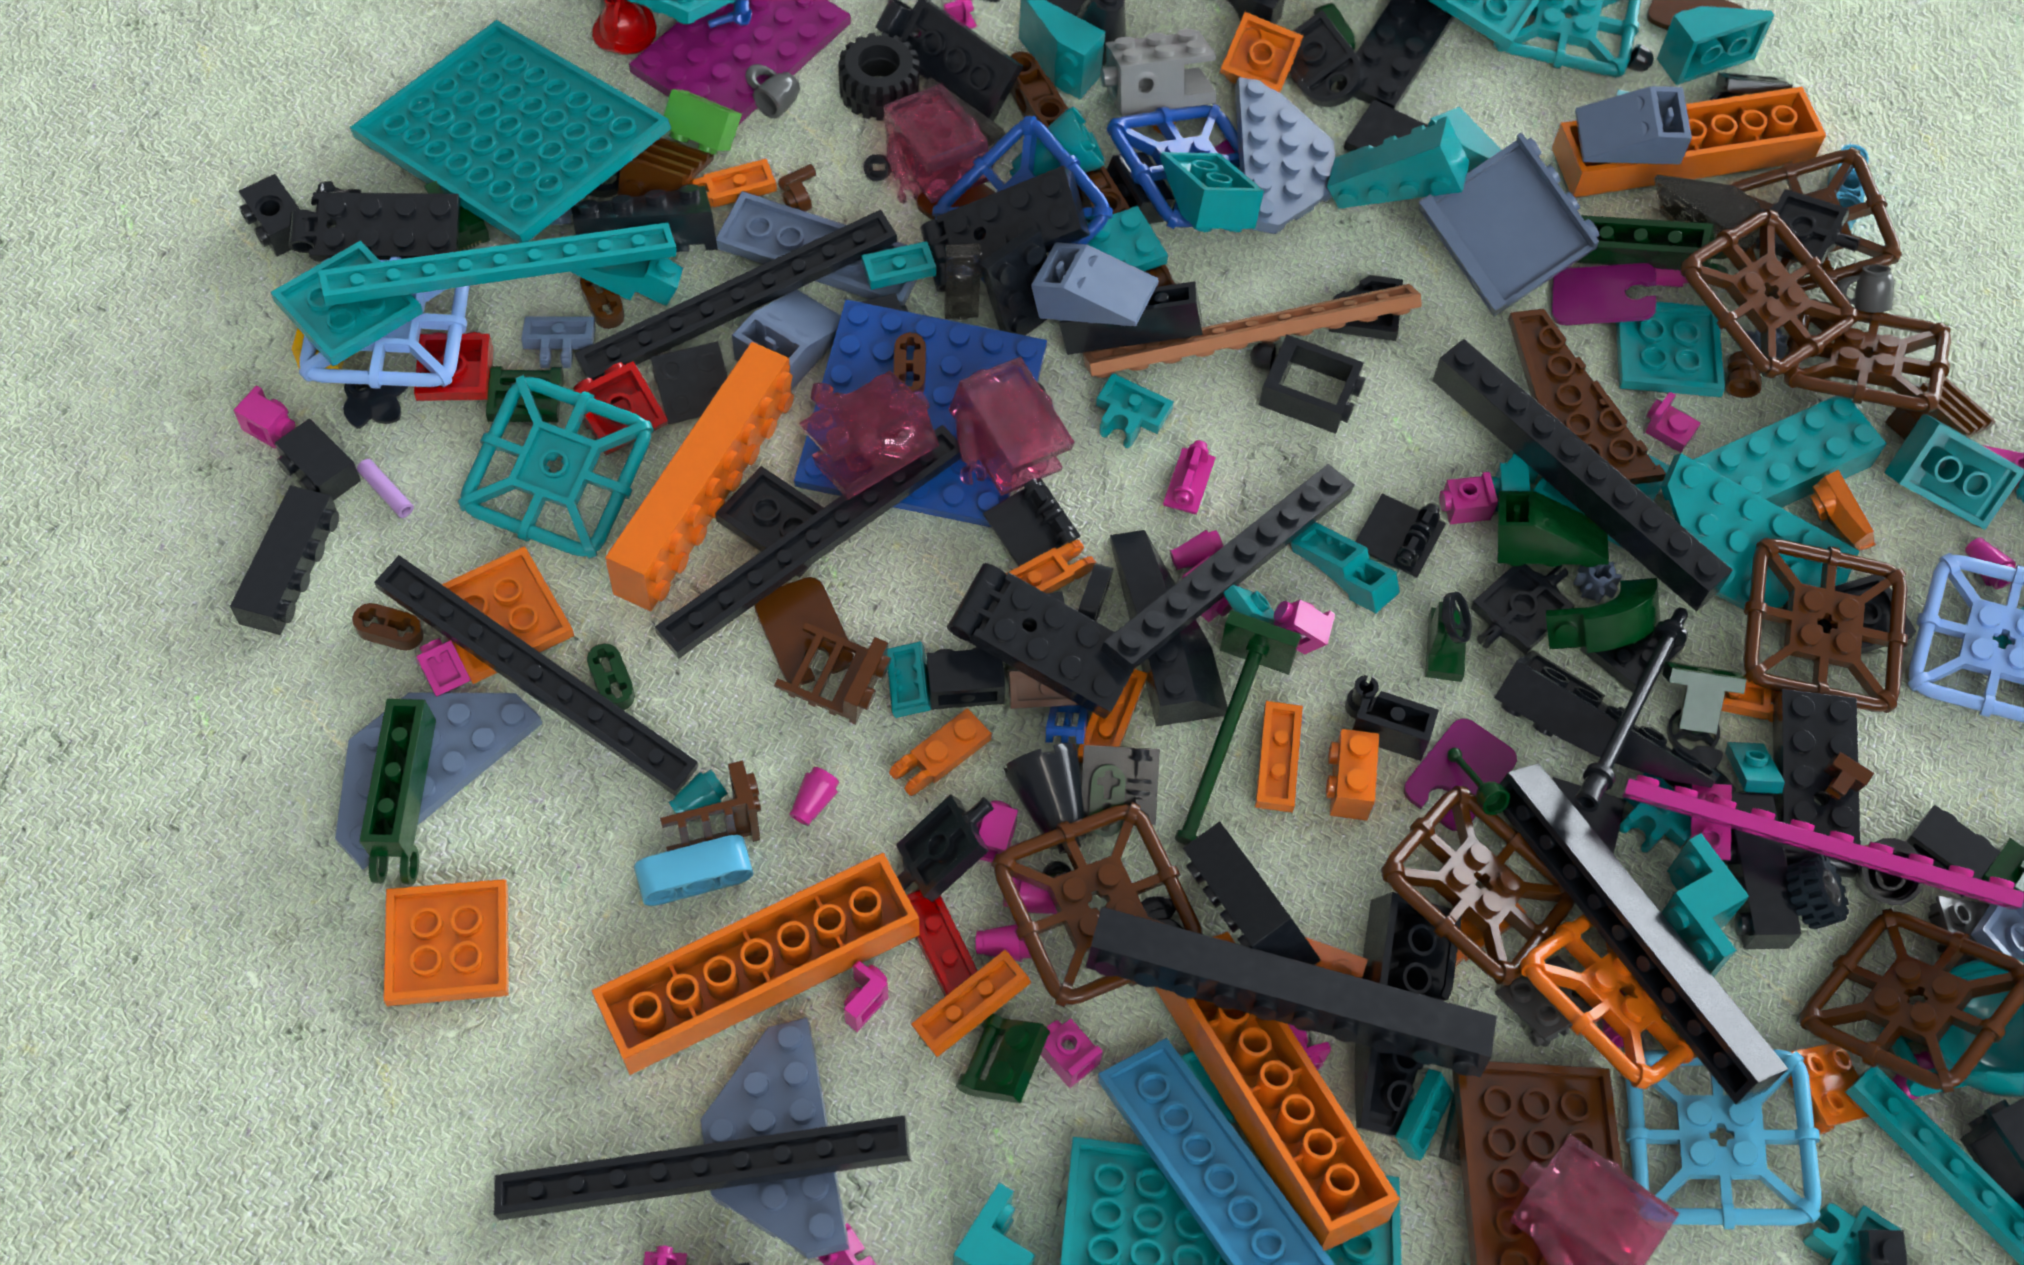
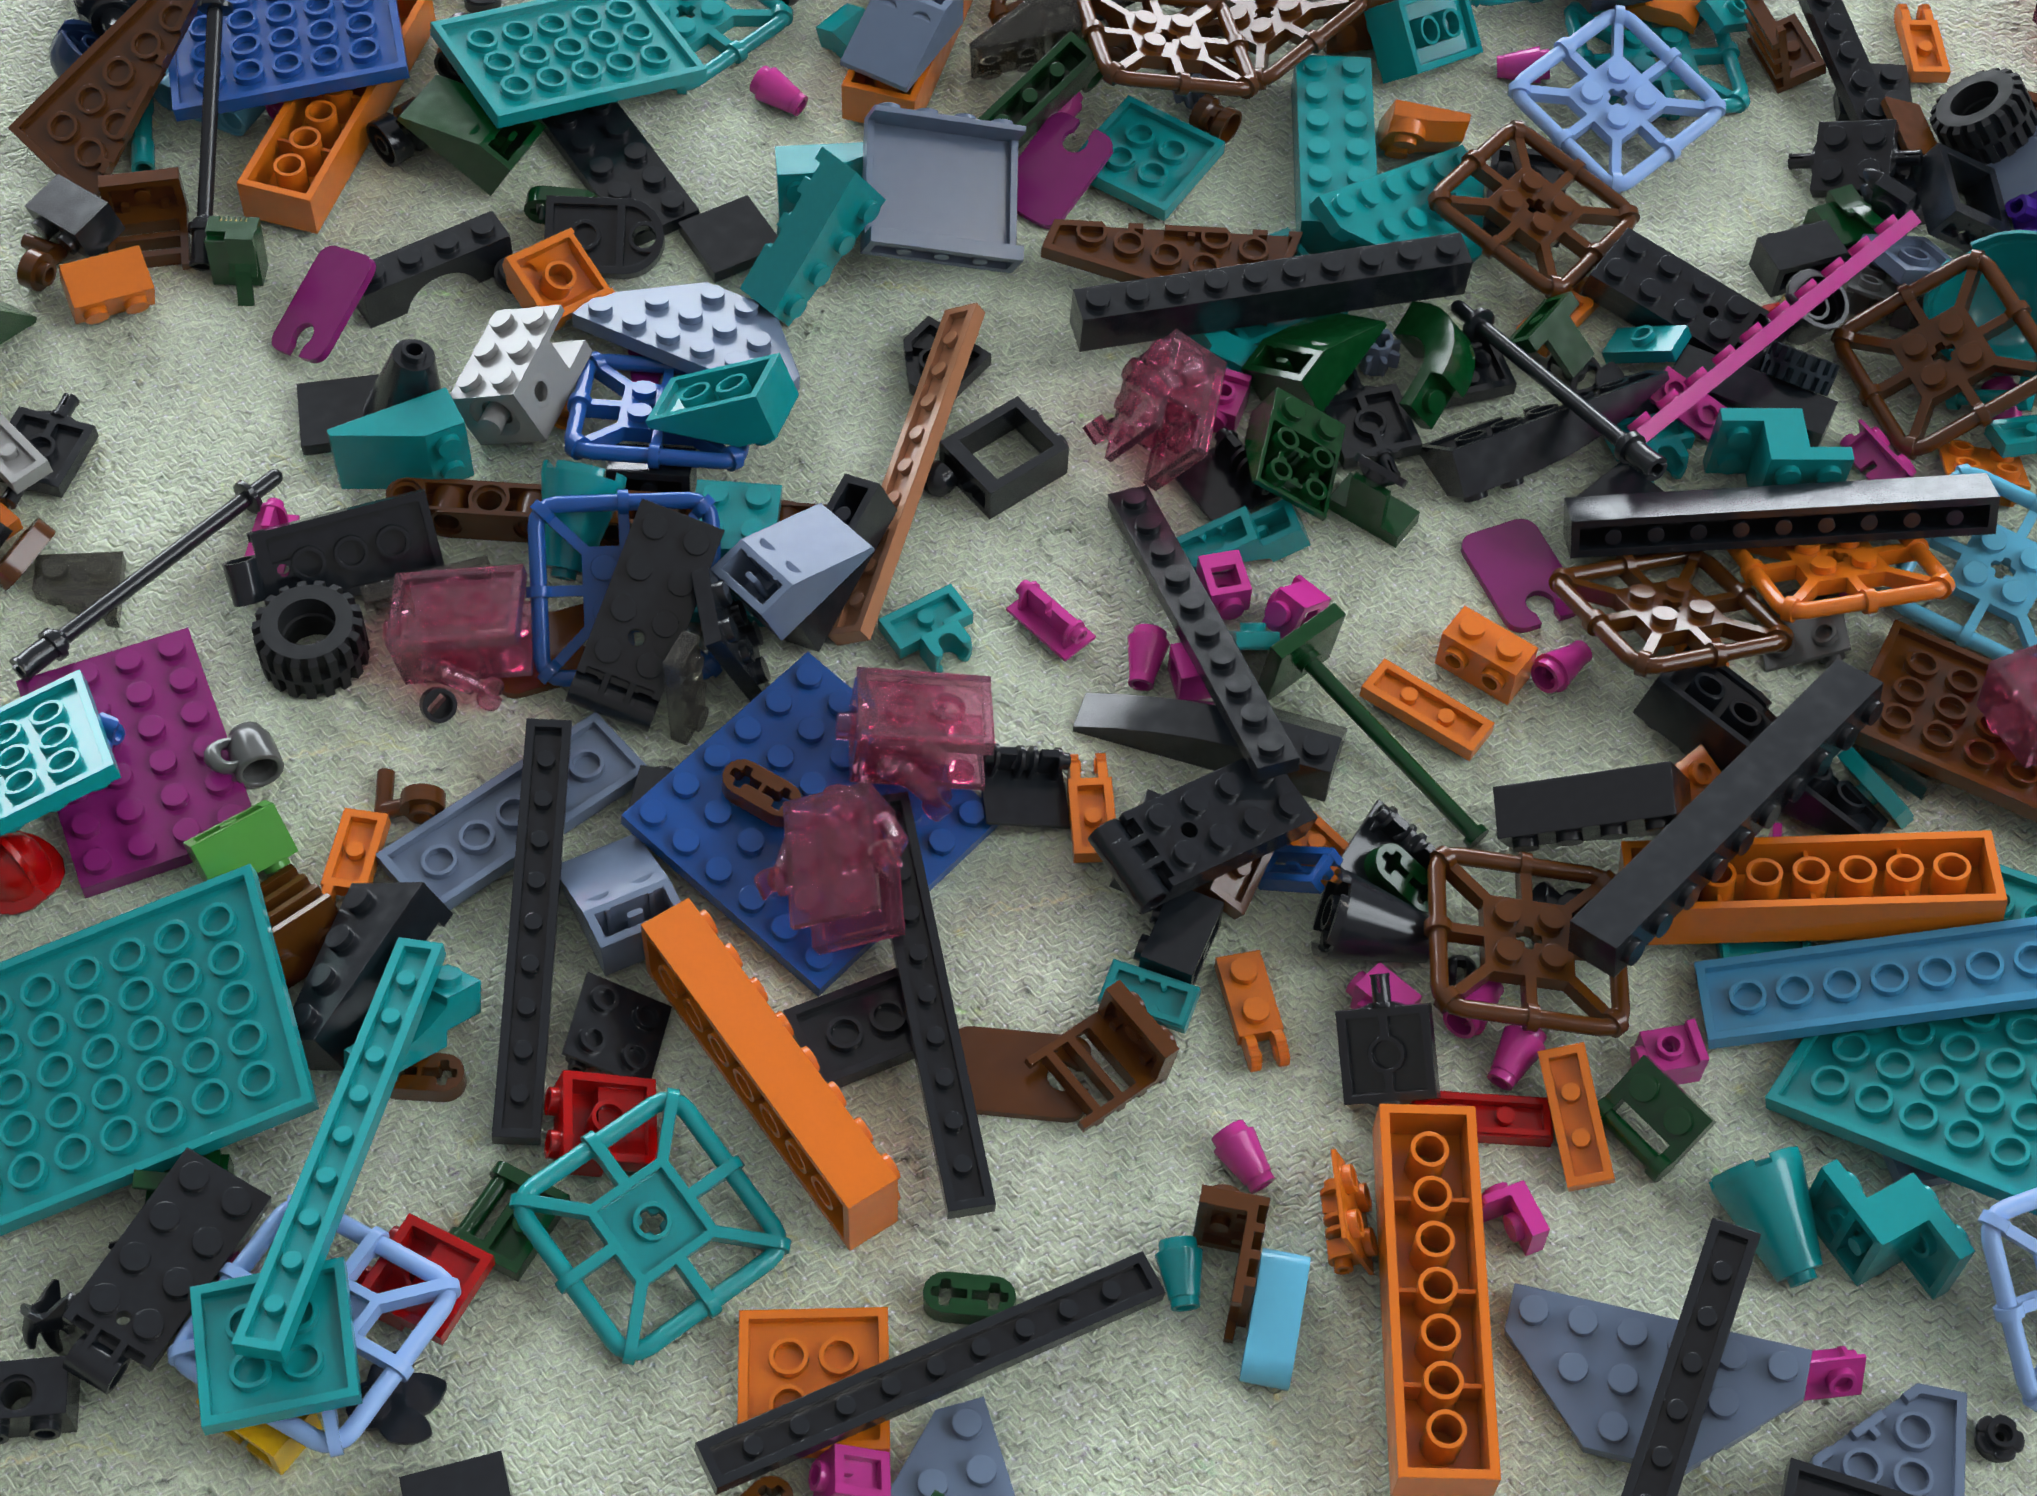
camera: 60 degrees left, 5 degrees down
lavender piece [357,459,414,518] -> none
sand blue hinge [521,317,596,368] -> none
teal plate [862,241,936,290] -> none
black beam [1078,563,1113,622] -> none
black hinge [1345,675,1439,761] -> none
dark green hinge [1447,747,1510,815] -> none
dark pink bracket [1645,392,1701,453] -> none
reddish brown tile [1824,752,1874,801] -> none
none -> dark pink cone [750,65,808,116]
none -> clear pink torso [1082,329,1227,491]
none -> dark pink brick [1196,549,1252,620]
none -> dark green slope [1244,387,1346,521]
none -> orange hinge [1320,1149,1378,1275]
none -> dark pink cone [1531,640,1592,693]
none -> teal cone [1709,1146,1823,1288]
none -> dark pink hinge [1840,419,1917,480]

